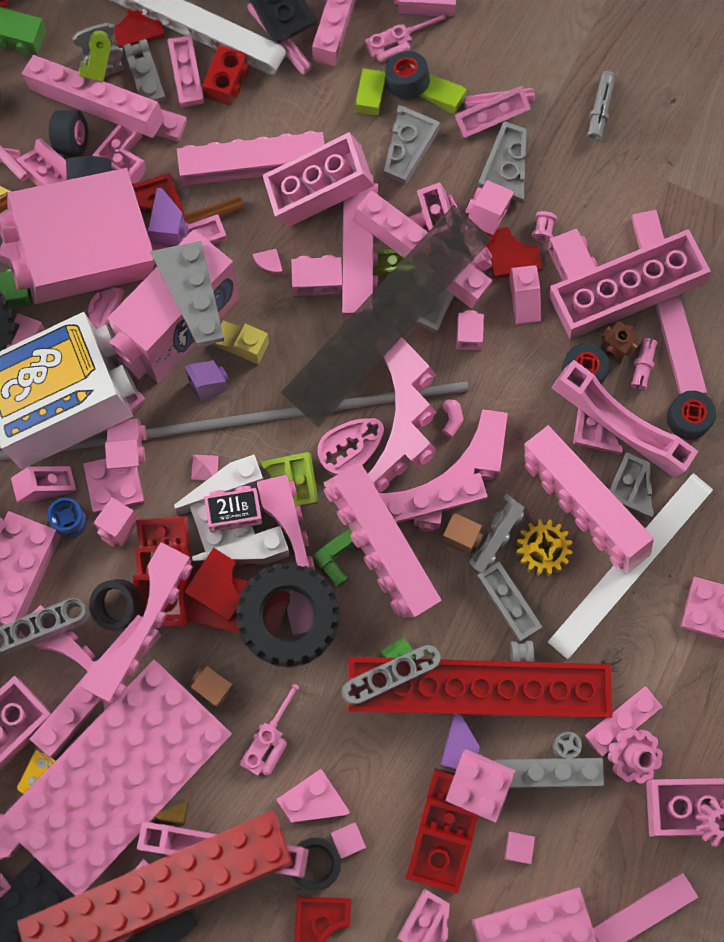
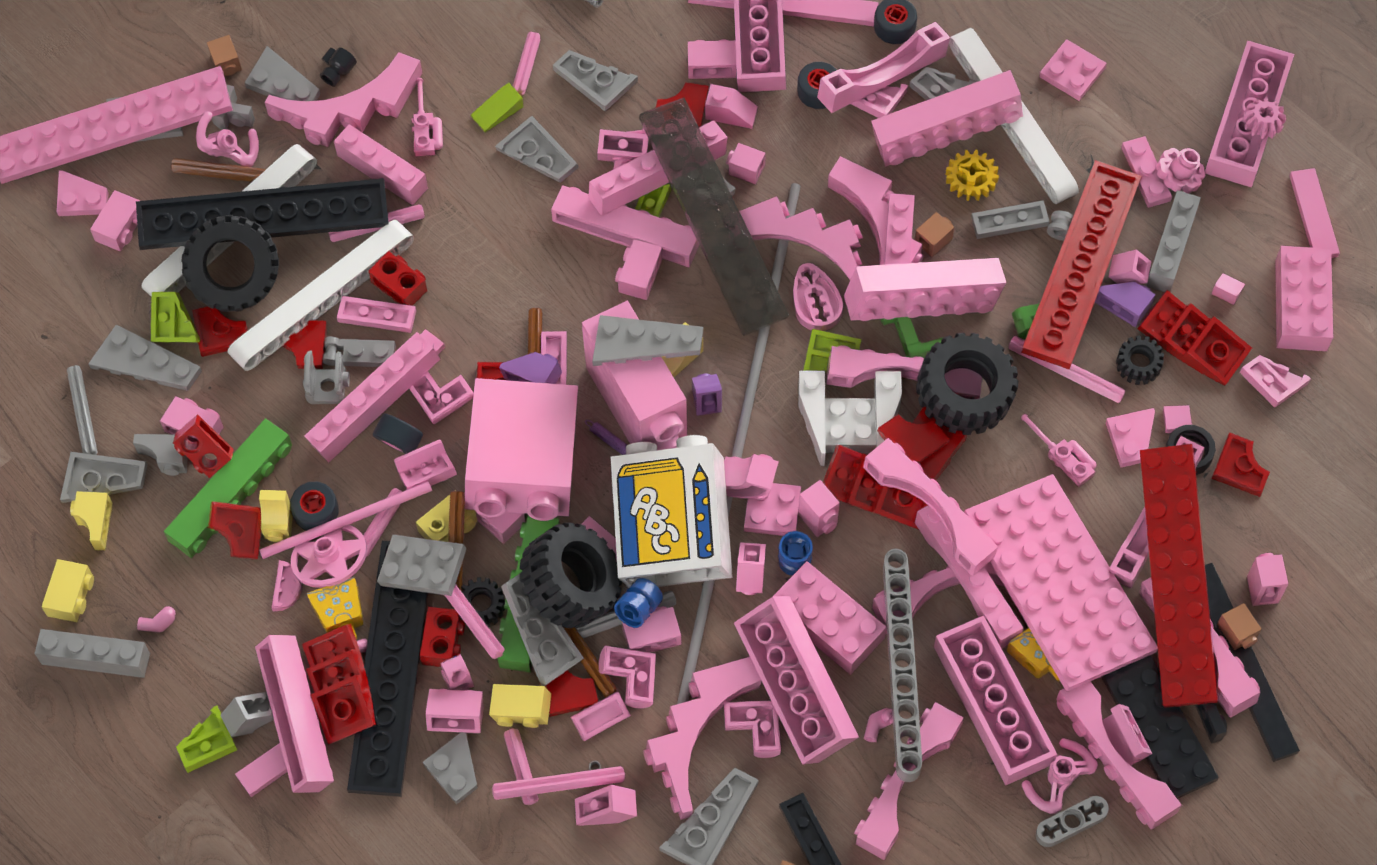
camera: 65 degrees left, 10 degrees down
black wheel [66,156,112,180] -> none
lime leg [79,31,111,82] -> none
bright pink tile [88,287,125,329] -> none
black tyre [89,579,143,630] -> none
pearl gold slope [156,802,189,824] -> none
bright pink brick [177,131,324,186] -> none
bright pink slope [191,455,219,481] -> none
nougat brick [191,666,234,709] -> none
brick [204,486,262,533] -> none
bright pink tile [253,249,283,275] -> none
bright pink brick [263,132,374,228] -> none
light grey beam [342,645,440,705] -> none
lime slope [355,68,386,116] -> none
black wheel [385,51,430,99] -> none
bright pink arm [442,399,464,438] -> none
bright pink plate [445,749,516,823] -> none
bright pink plate [454,86,531,138] -> none
bright pink brick [466,180,514,235] -> none
light grey wing [469,493,525,573] -> none
bright pink bush [531,211,557,243] -> none
light grey wheel [552,732,582,759] -> none
copper brick [601,320,639,363] -> none
bright pink pin [631,338,658,390] -> none
none -> bright pink axle [1009,336,1125,403]
none -> bright pink brick [1108,249,1151,285]
none -> black tyre [1116,336,1164,385]

